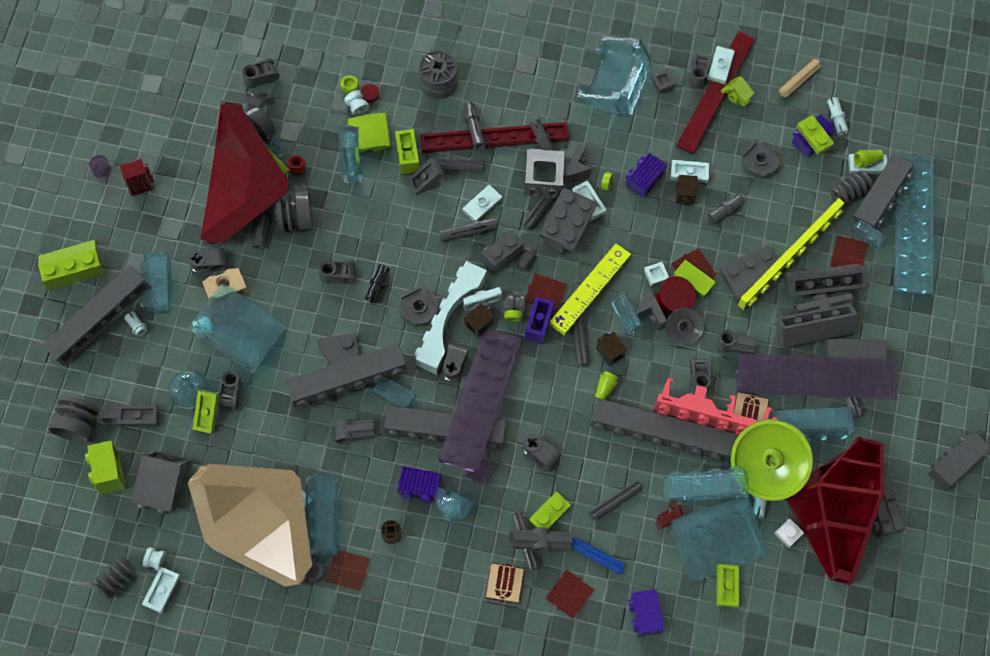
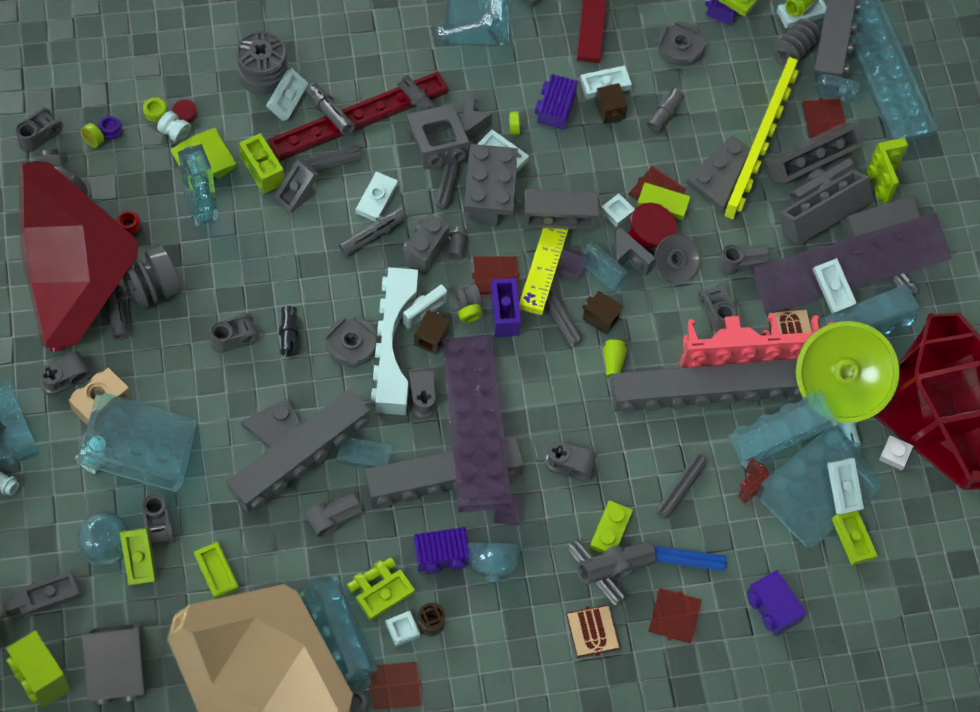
camera: 25 degrees left, 5 degrees down
none -> lime tile [80,123,104,148]
none -> dark purple plate [98,116,122,139]
none -> lime tile [194,542,239,599]
none -> light aqua plate [266,68,309,121]
none -> lime plate [346,557,415,622]
none -> light aqua tile [385,611,420,647]
none -> dark grey brick [522,189,599,230]
none -> clear purple plate [556,247,588,280]
none -> light aqua plate [813,258,857,314]
none -> light aqua plate [827,458,864,514]
none -> lime bracket [867,138,908,205]

